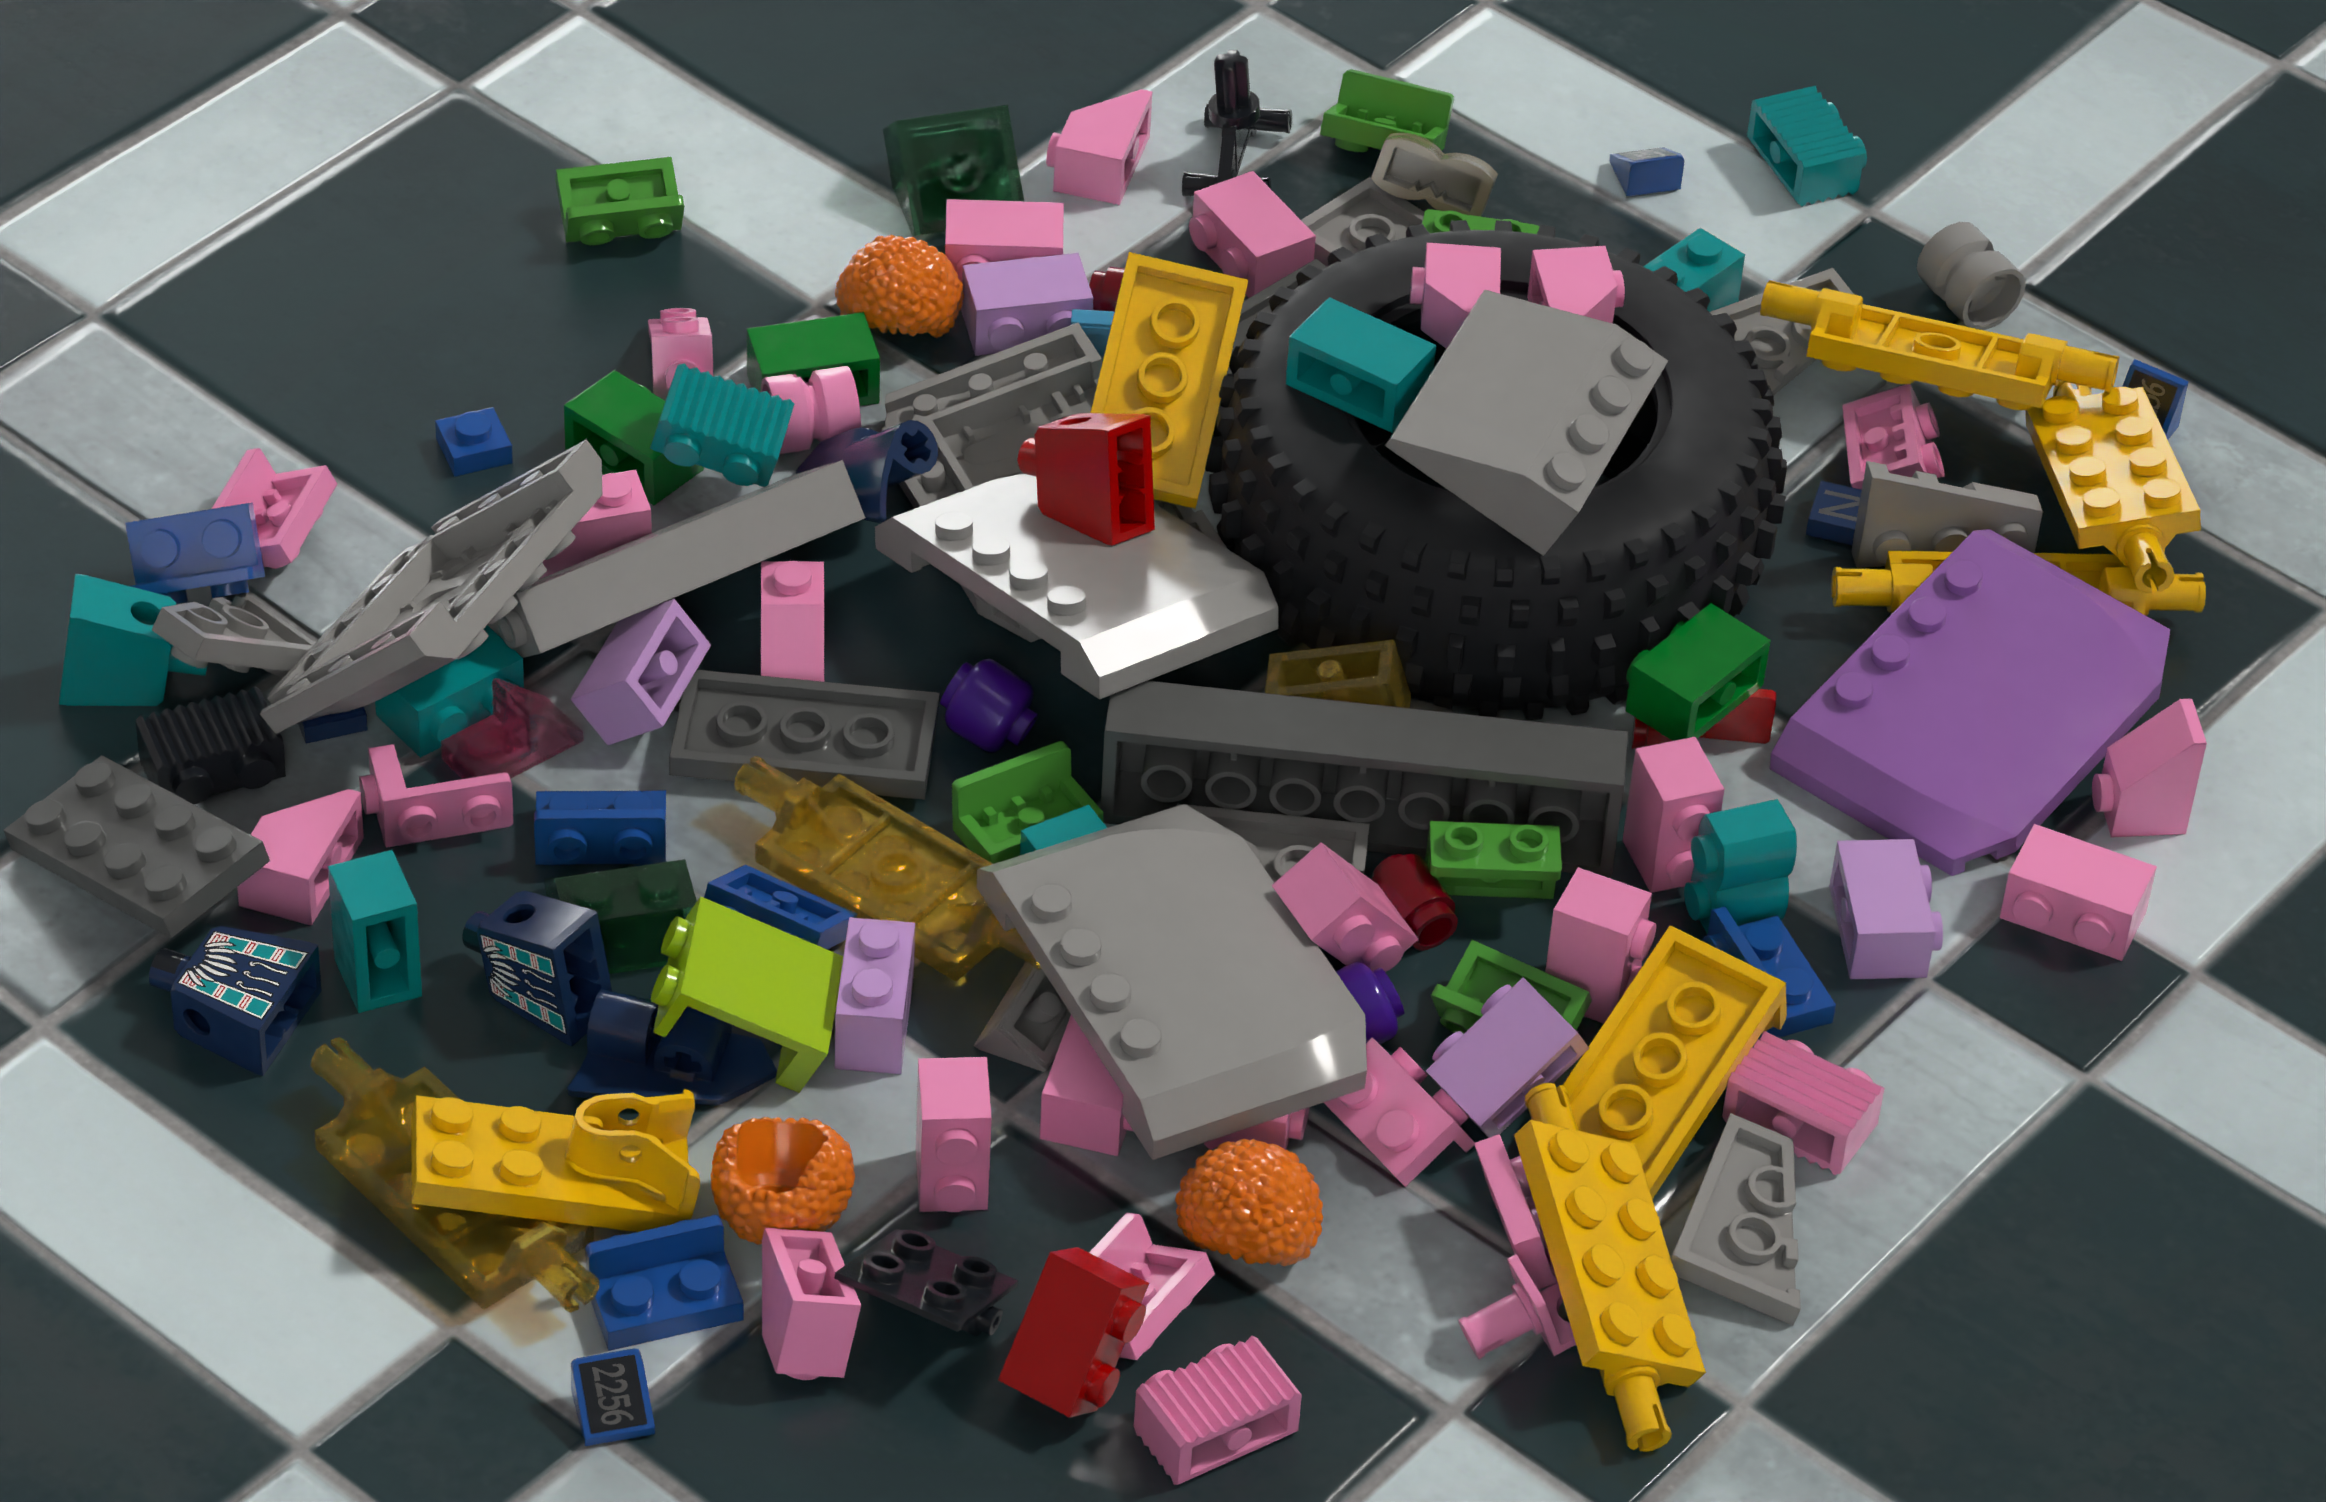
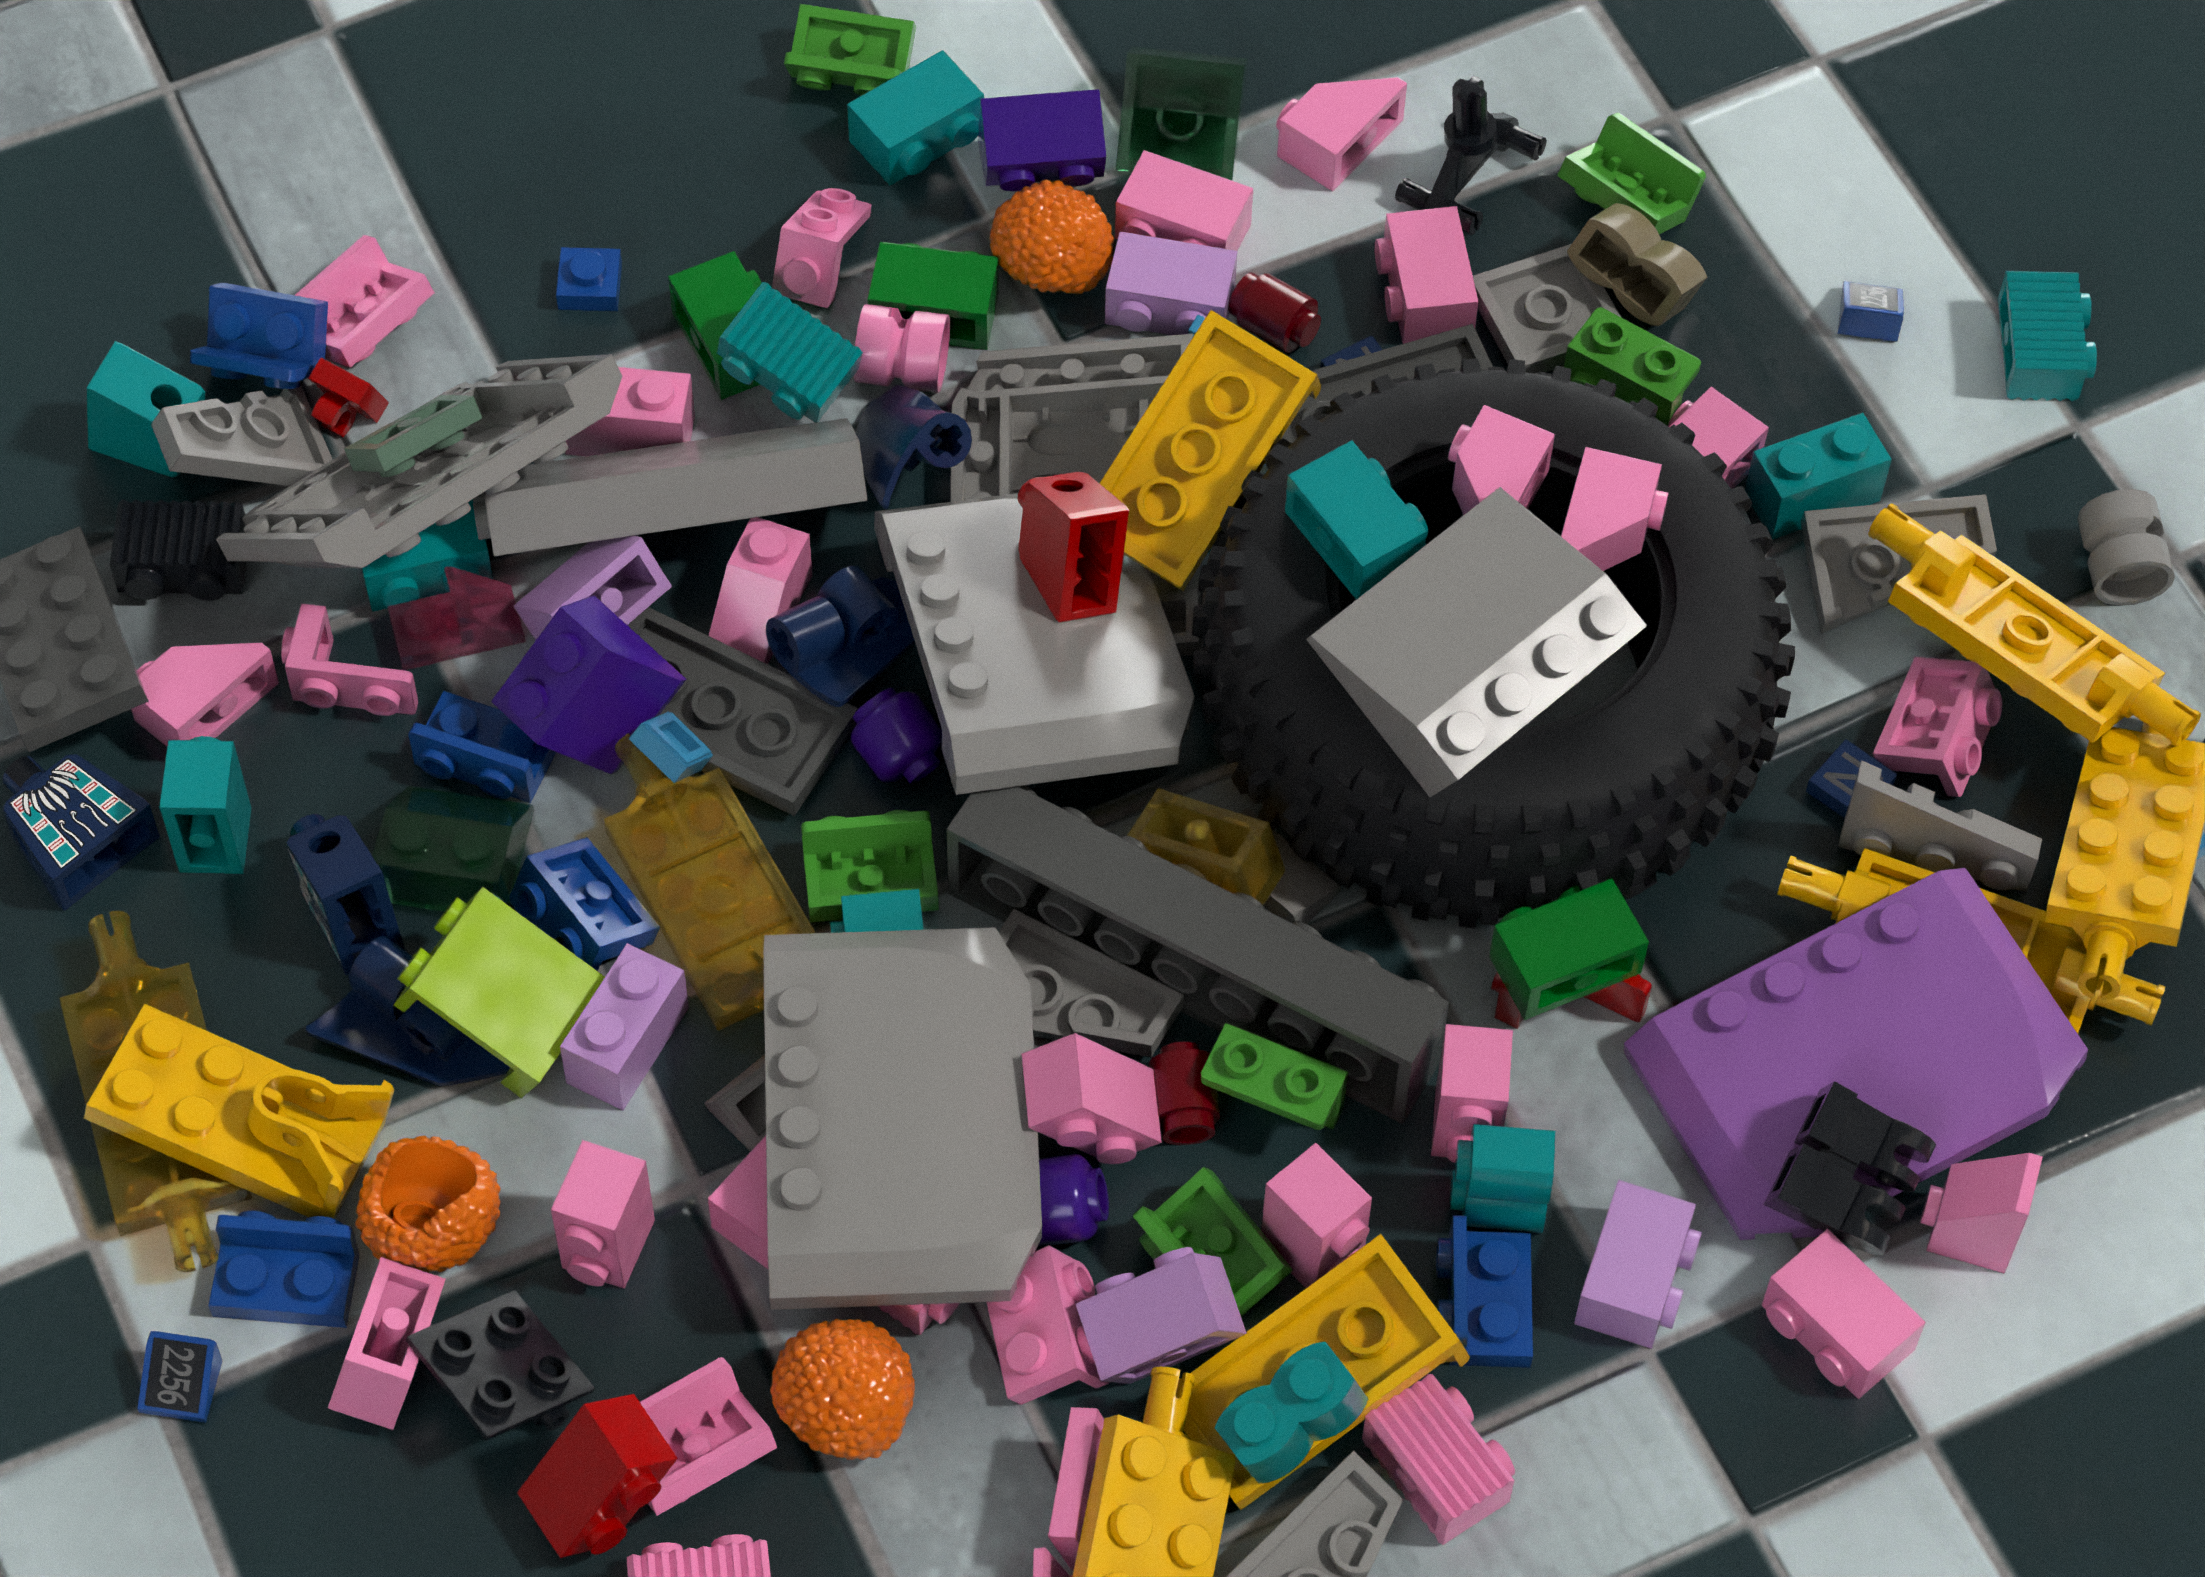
camera: 25 degrees right, 15 degrees up
none -> red tile [308,358,389,437]
none -> sand green plate [344,395,483,477]
none -> dark purple slope [491,595,686,774]
none -> dark azure tile [629,711,714,783]
none -> dark blue panel [766,565,915,707]
none -> teal brick [847,50,984,186]
none -> dark purple slope [978,89,1107,191]
none -> teal brick [1215,1342,1368,1484]
none -> black legs [1764,1081,1936,1256]

